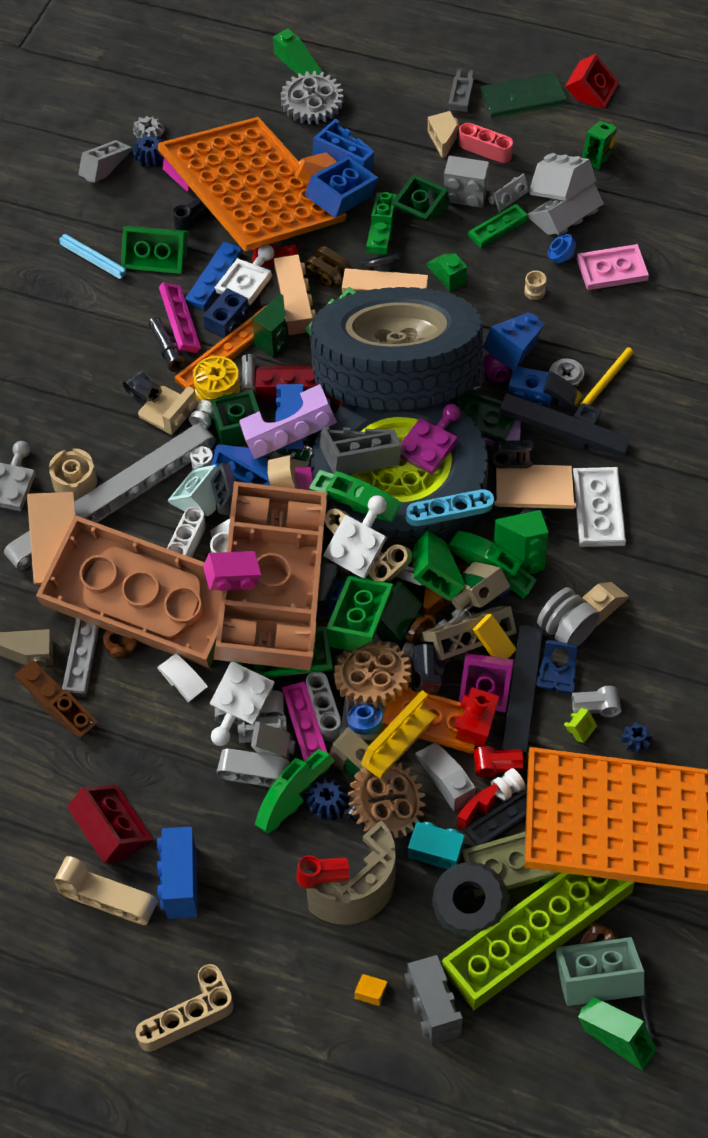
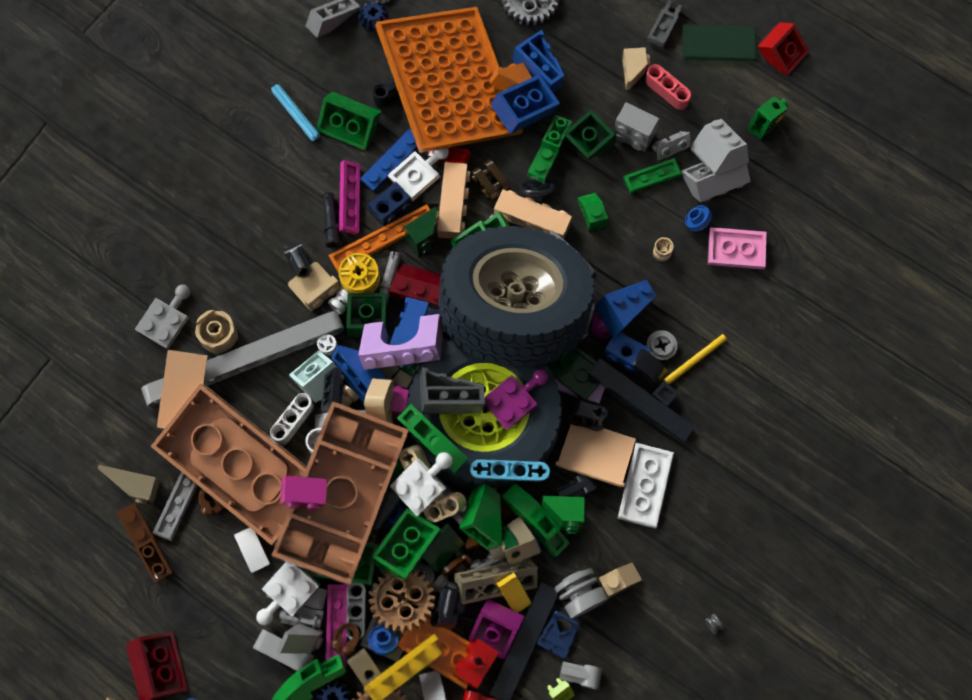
camera: 15 degrees right, 15 degrees up
none -> reddish brown piece [330,623,360,656]

